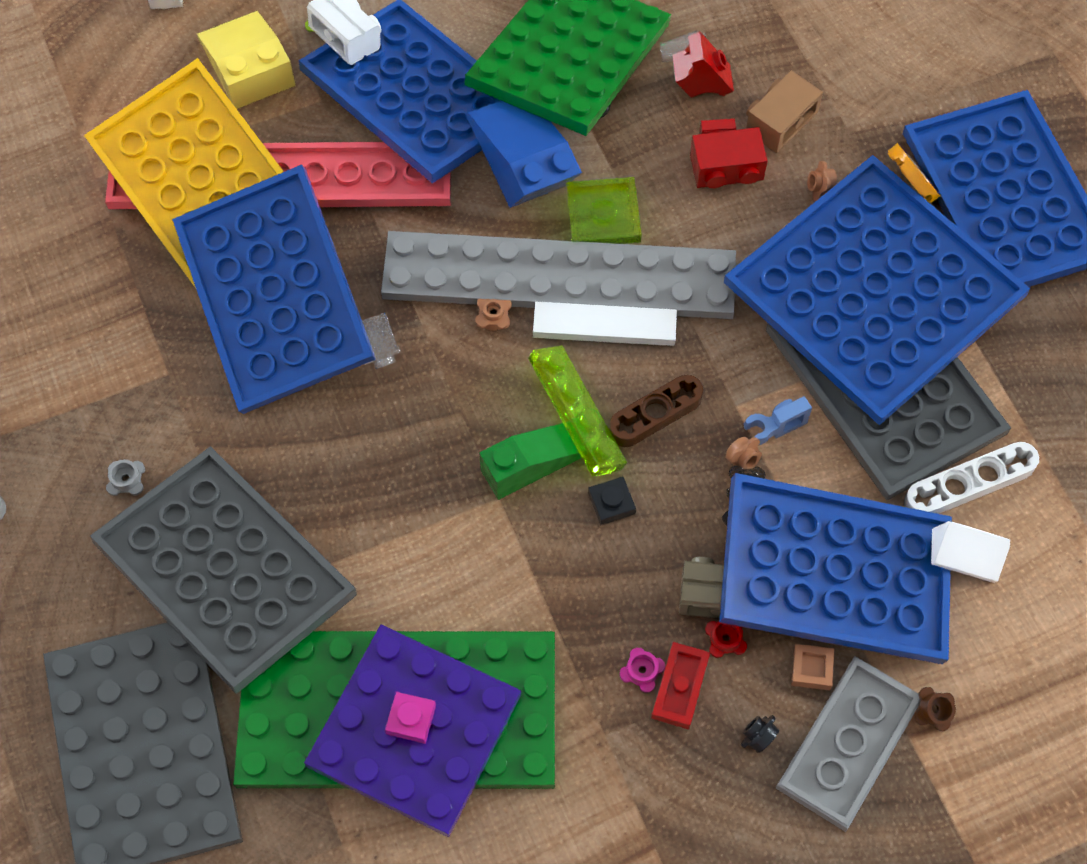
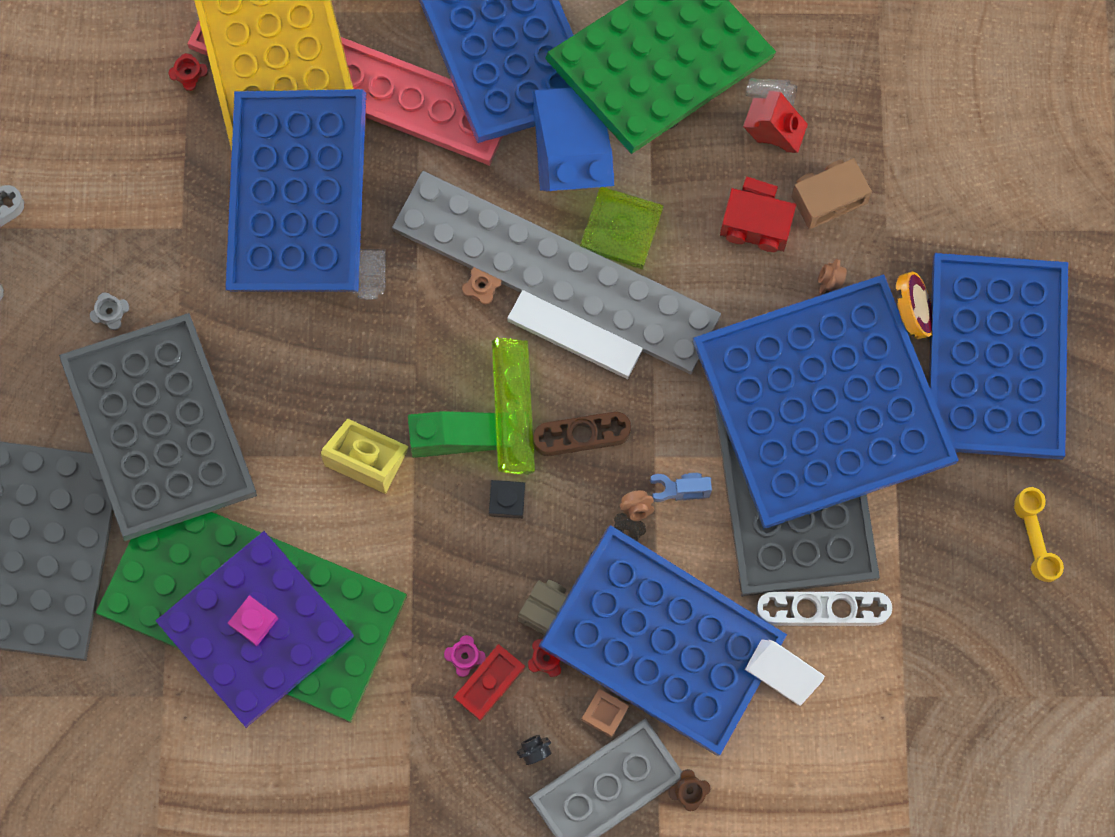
camera: 20 degrees right, 10 degrees up
none -> red plate [168,53,208,91]
none -> light yellow slope [321,419,409,494]

